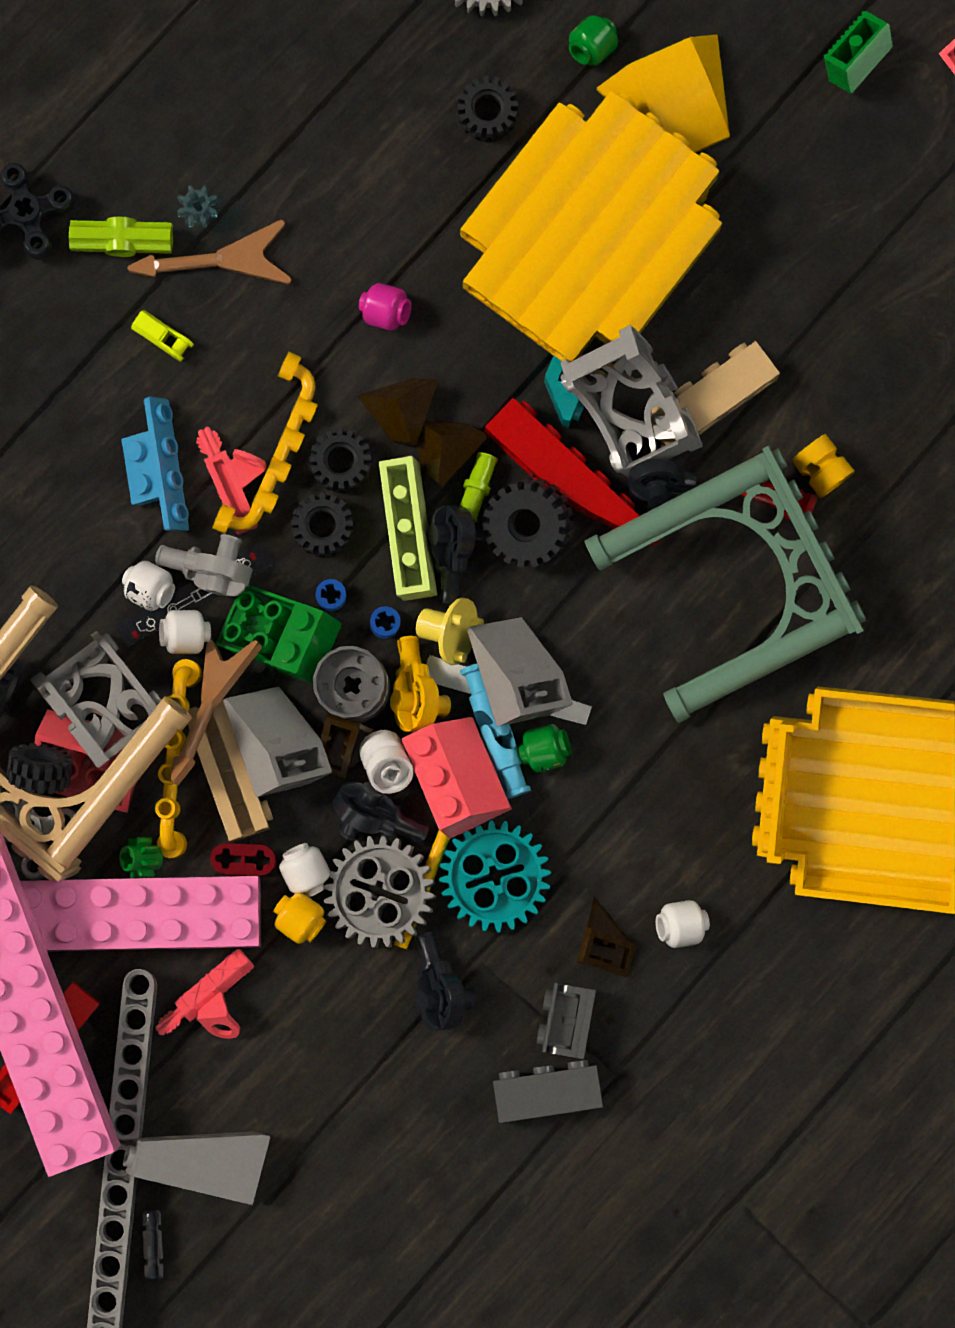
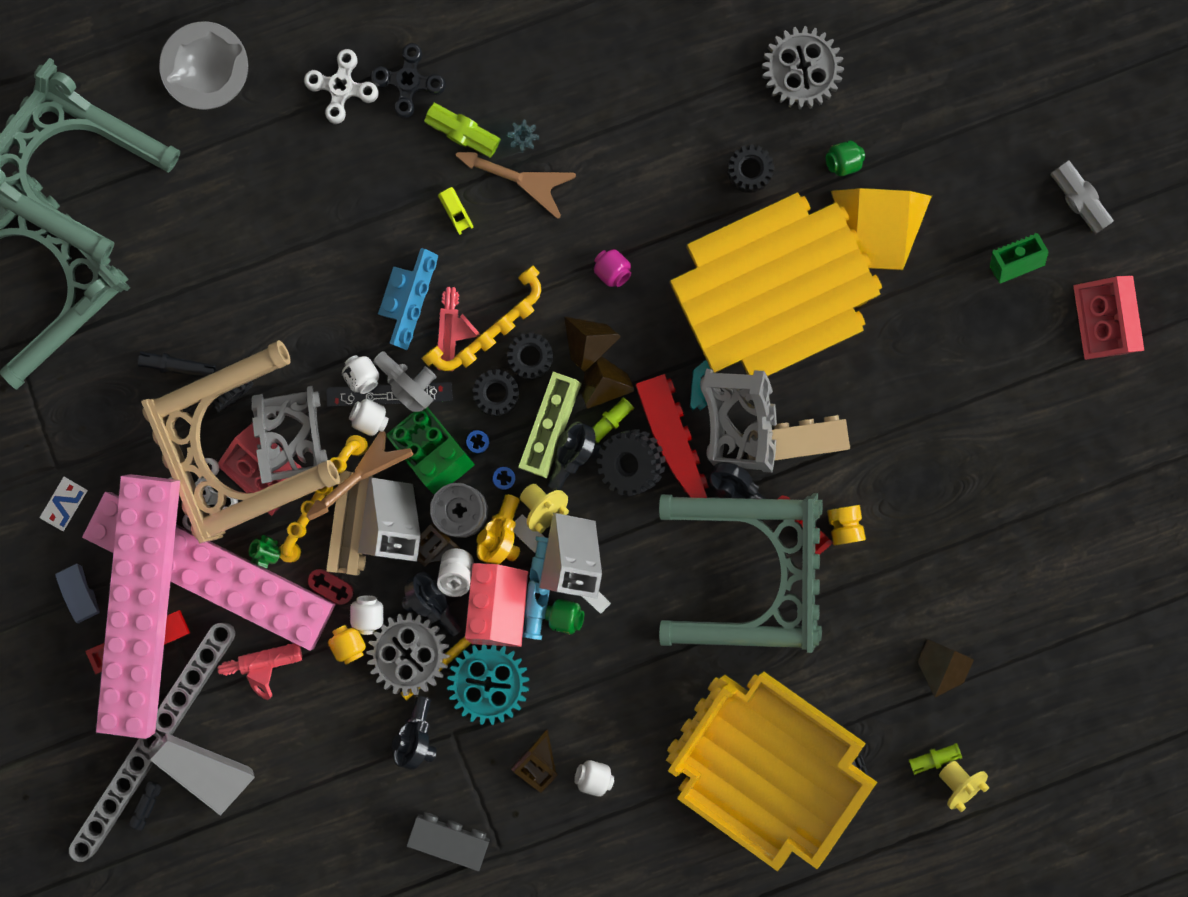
camera: 30 degrees right, 5 degrees up
black tyre [6,743,72,794] -> none
dark grey hinge [536,983,596,1059] -> none

